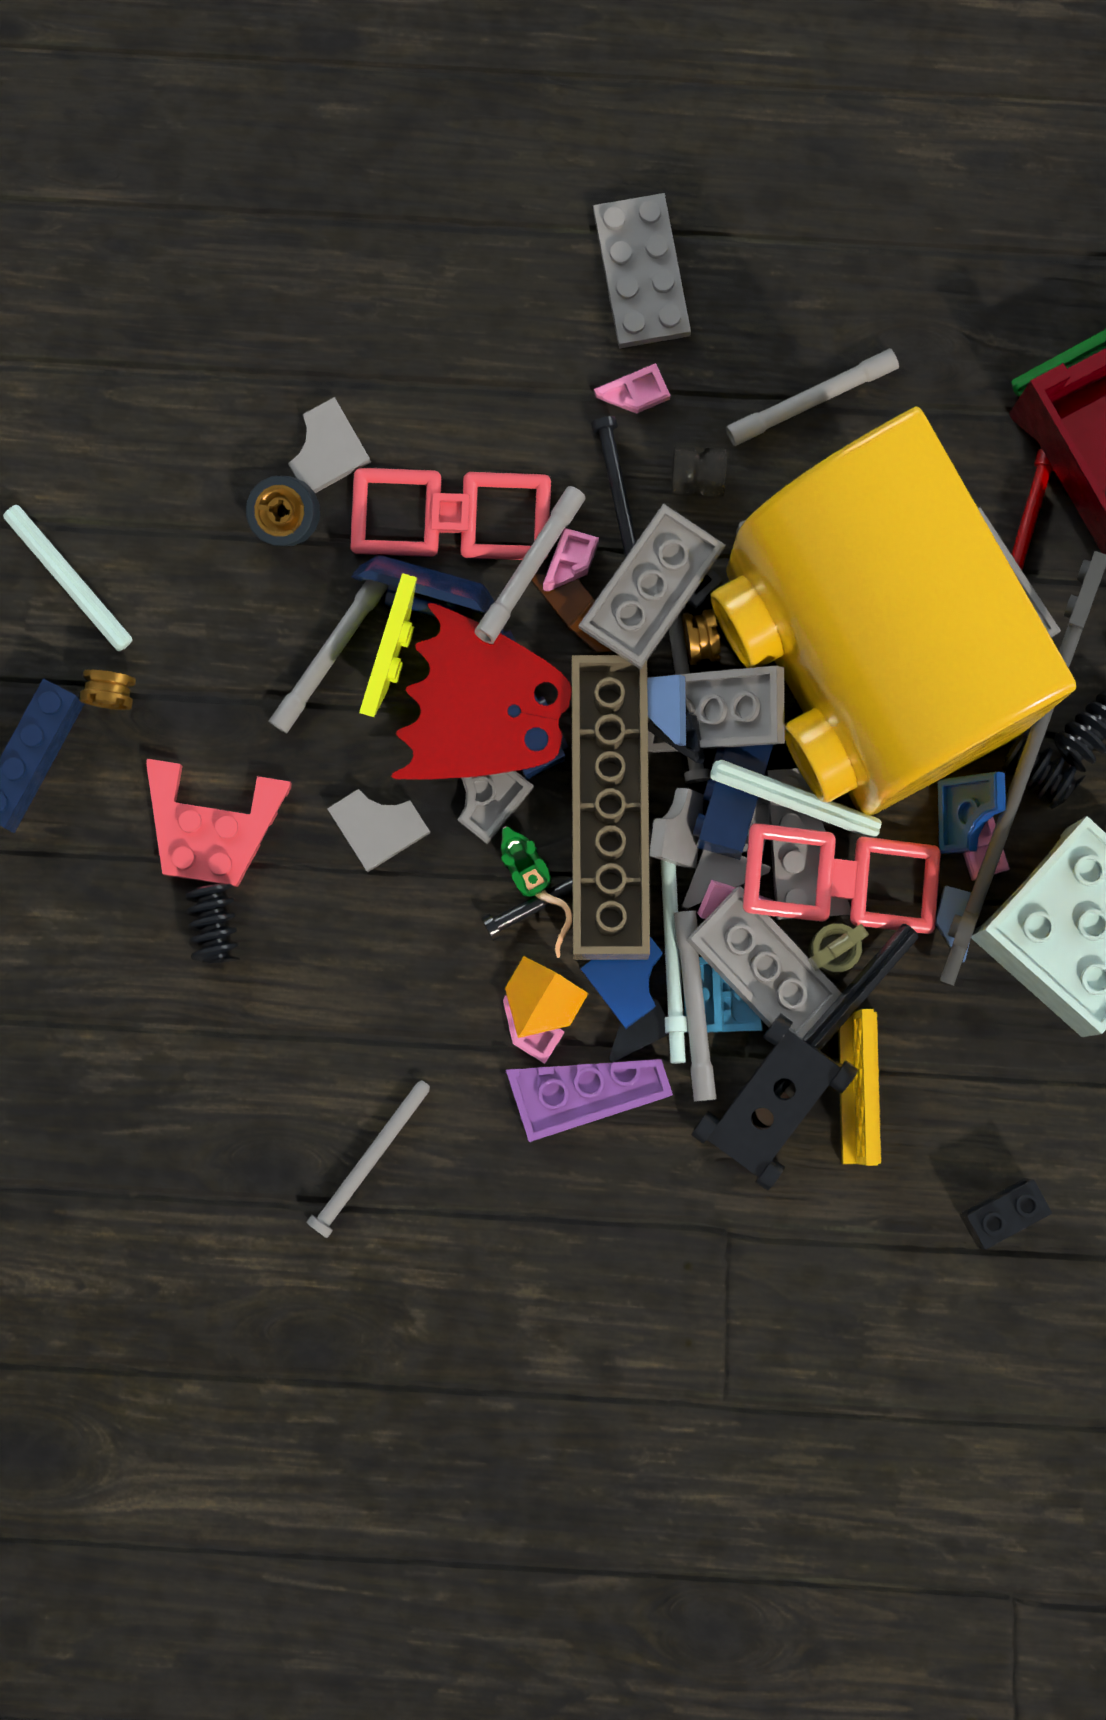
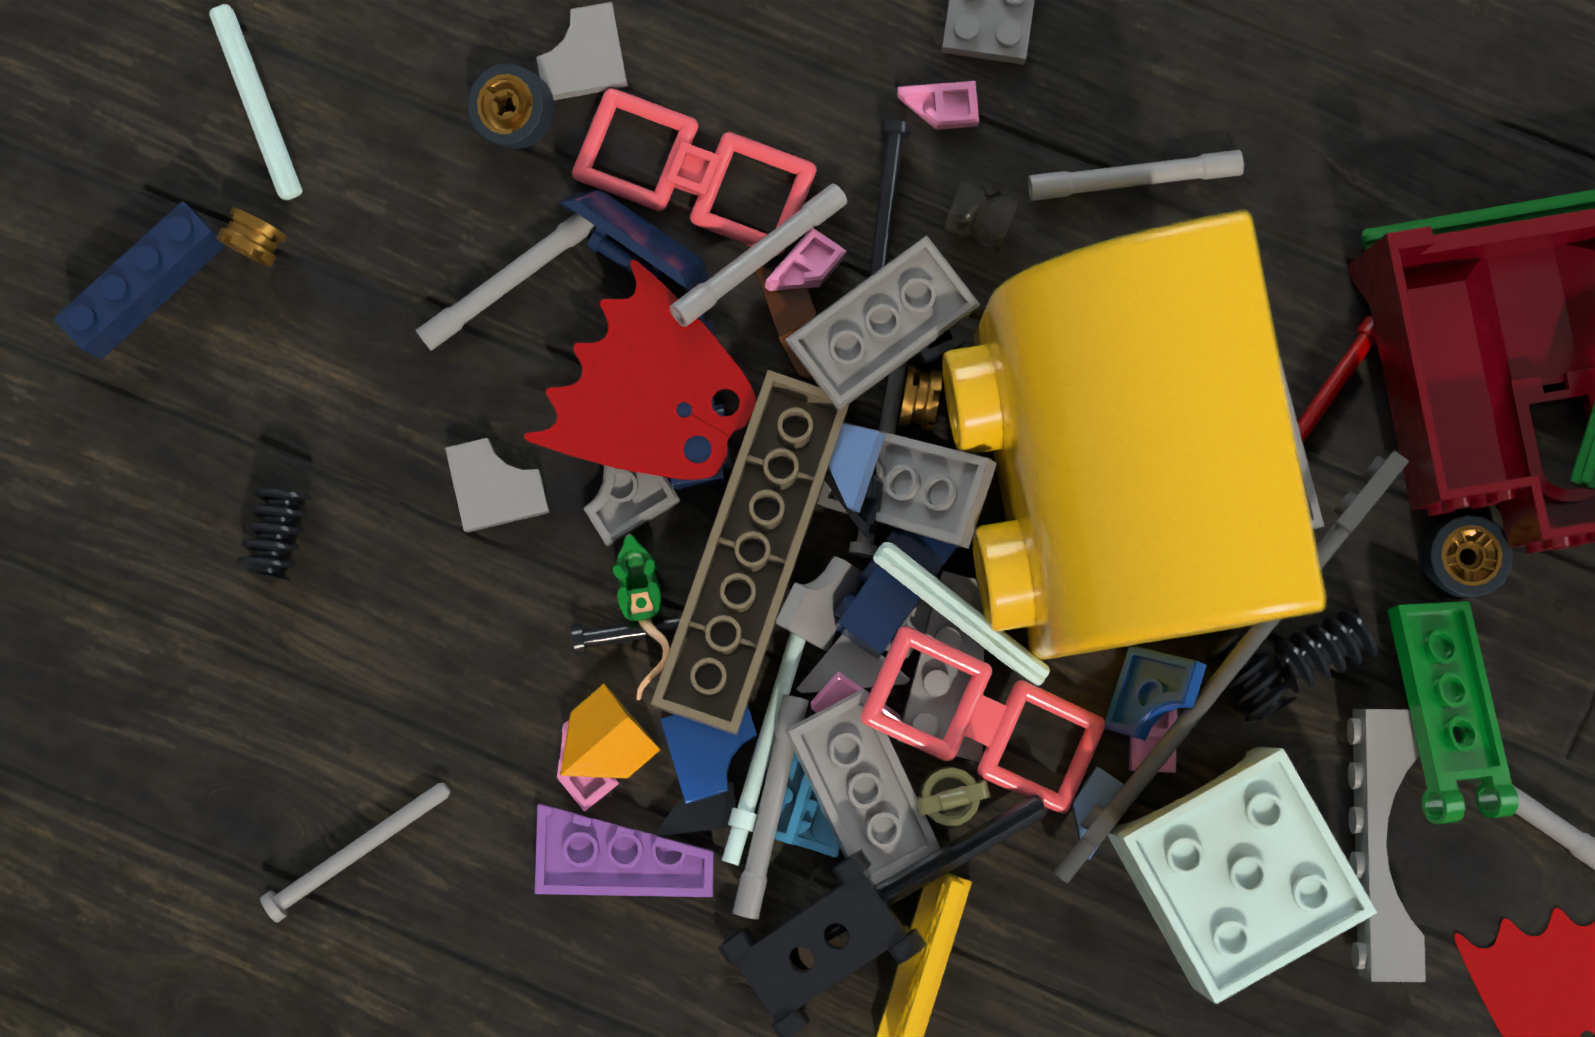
camera: 20 degrees right, 0 degrees up
coral wing [146,759,292,887] -> none
neon yellow wing [359,573,417,717] -> none

